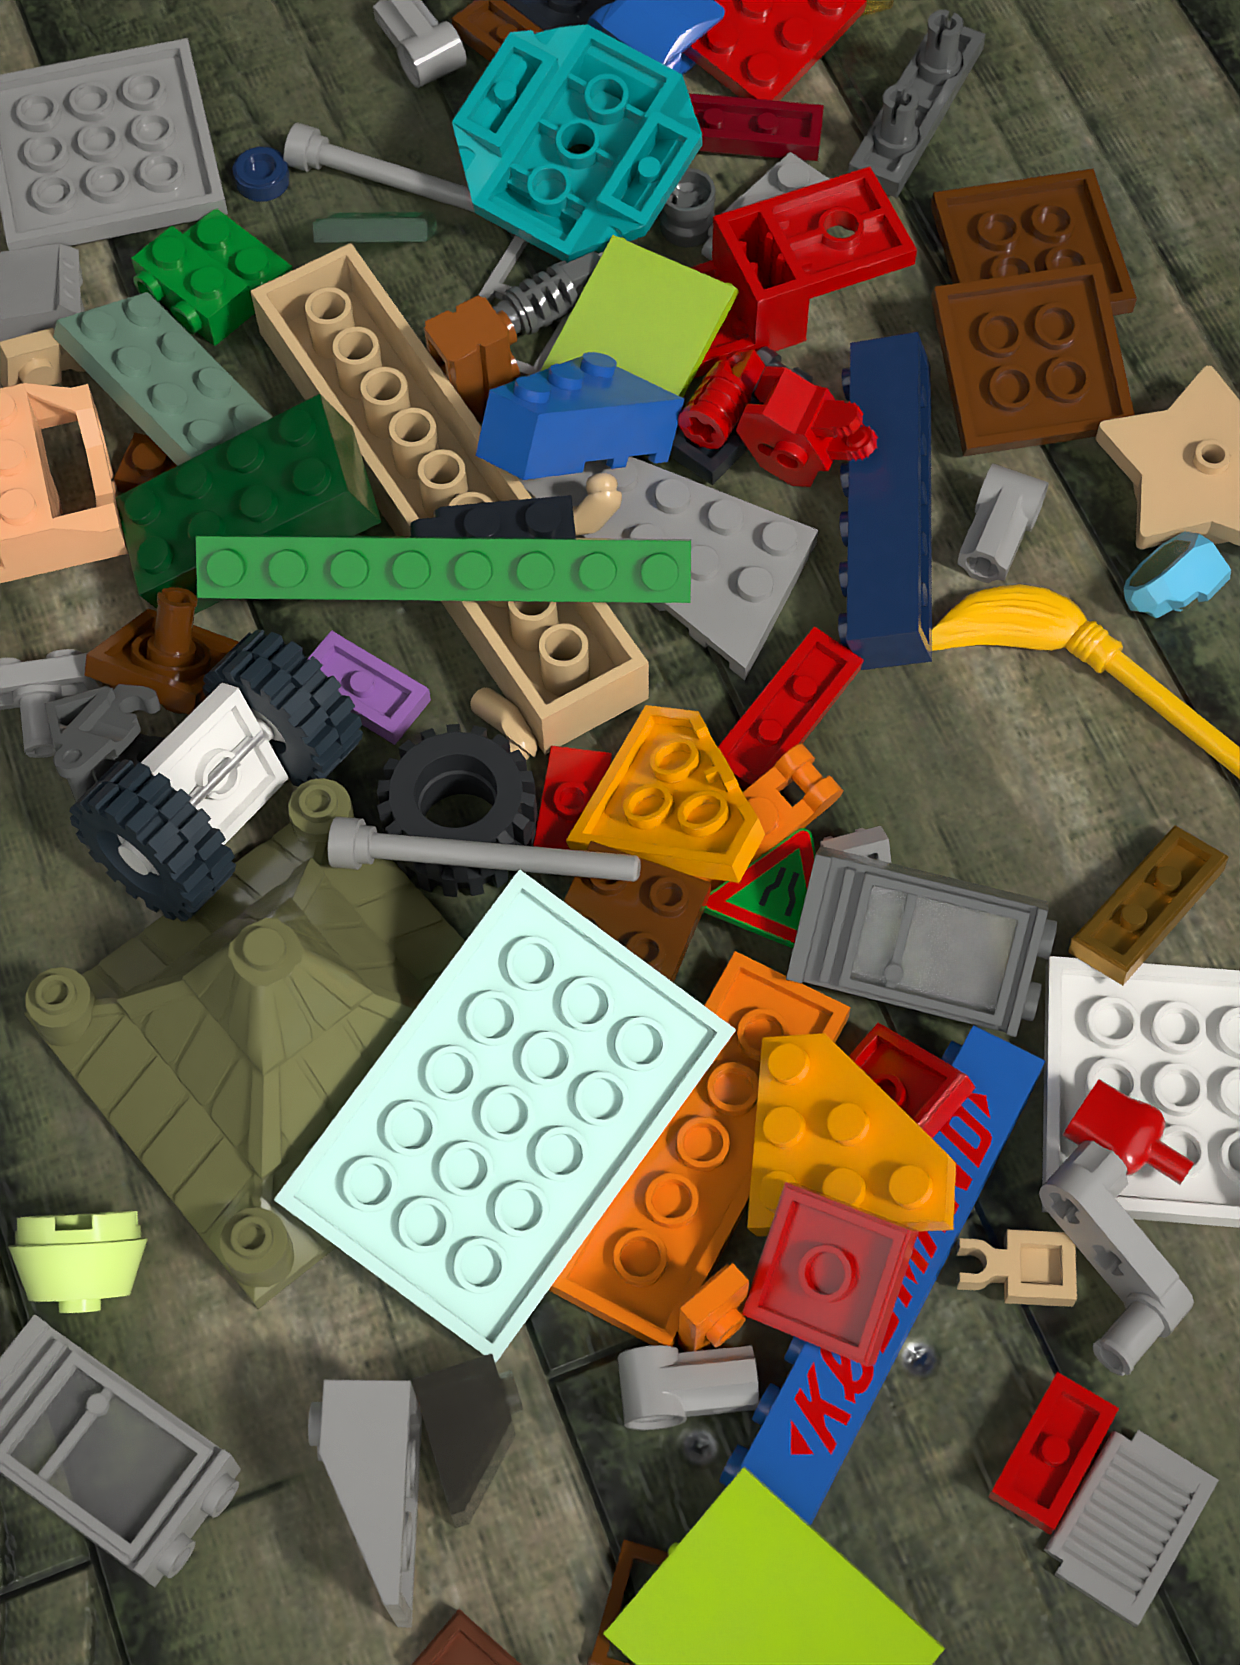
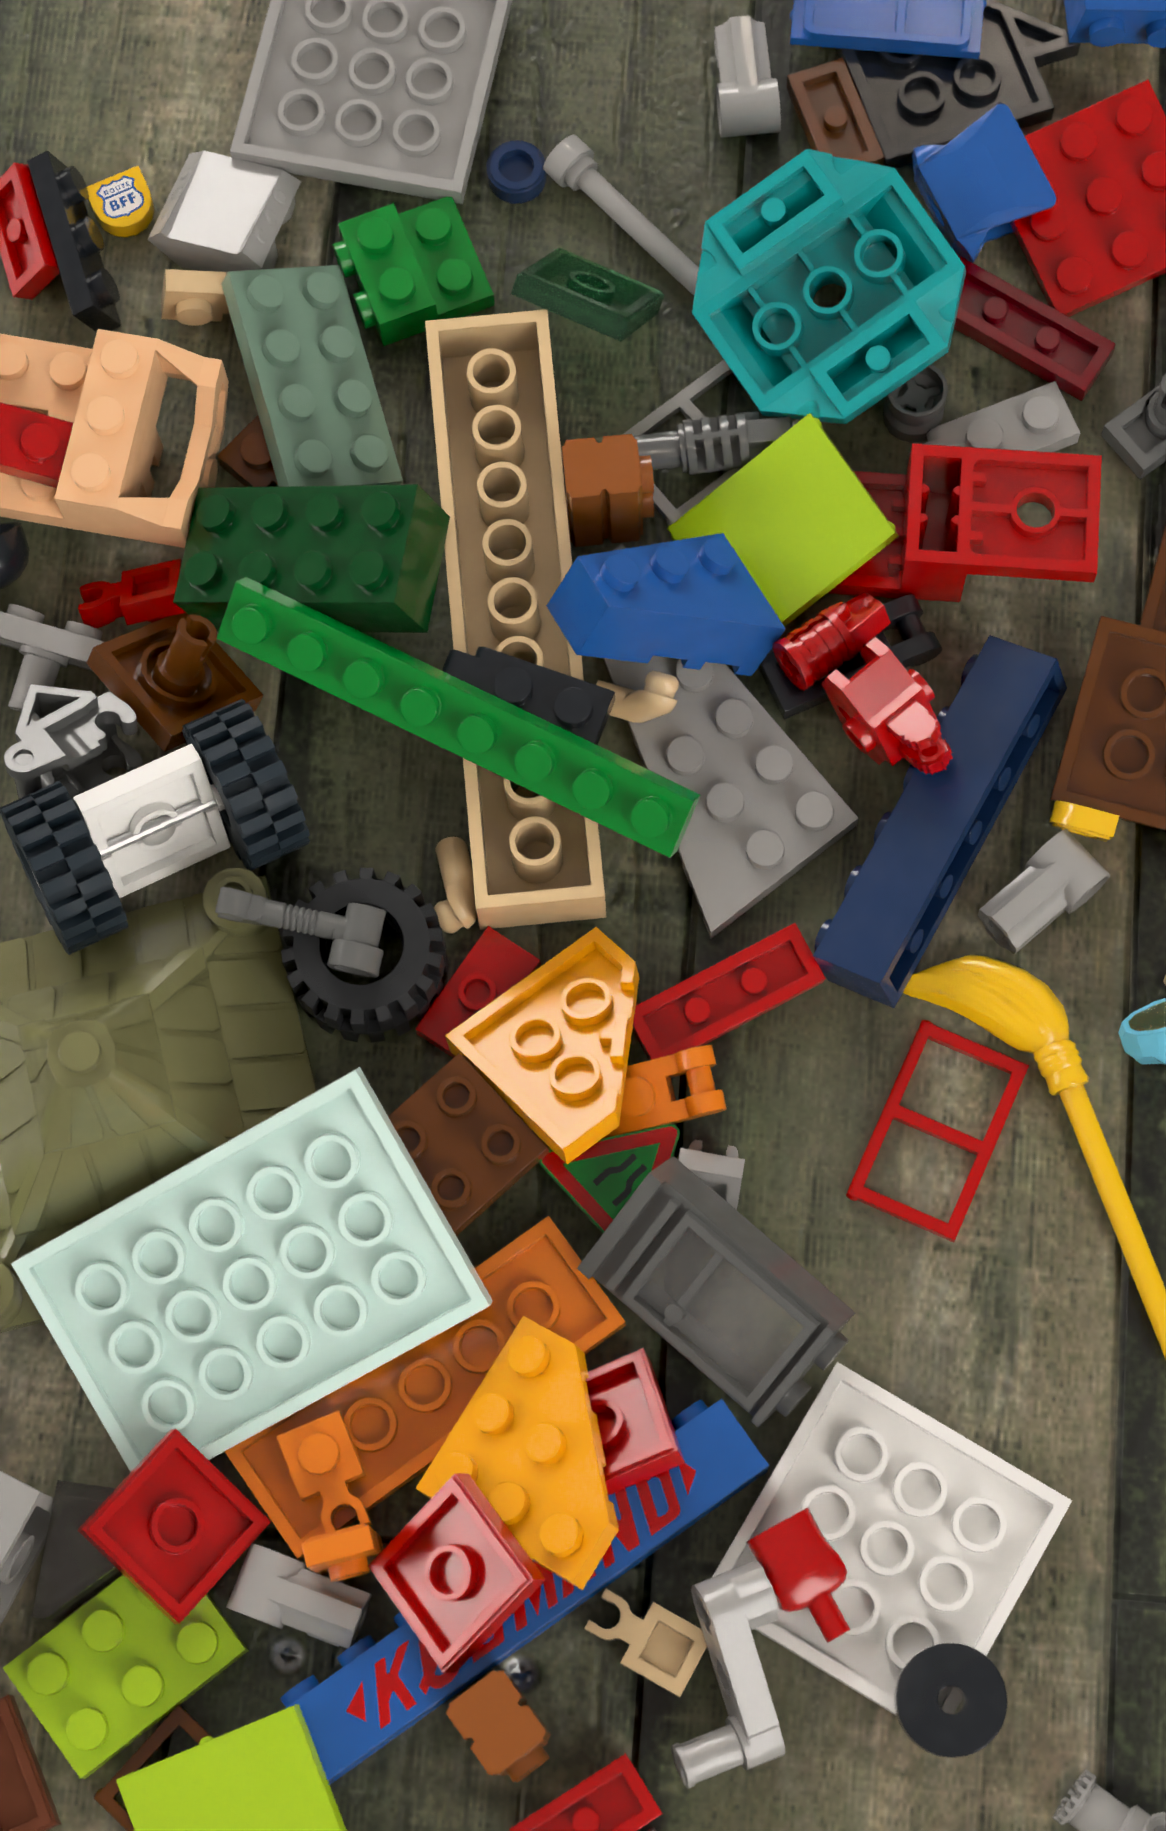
camera: 30 degrees right, 10 degrees up
medium lavender plate [308,630,431,745] -> none
light grey piece [328,816,641,882] -> none
pearl gold tile [1068,825,1229,986] -> none
none -> lime plate [3,1575,249,1779]
none -> red plate [78,558,186,628]
none -> red tile [78,1428,271,1624]
none -> dark grey brick [215,887,386,978]
none -> orange plate [276,1410,372,1533]
none -> dark orange brick [446,1670,551,1783]
none -> red window [846,1019,1029,1242]
none -> yellow tile [1049,801,1119,842]

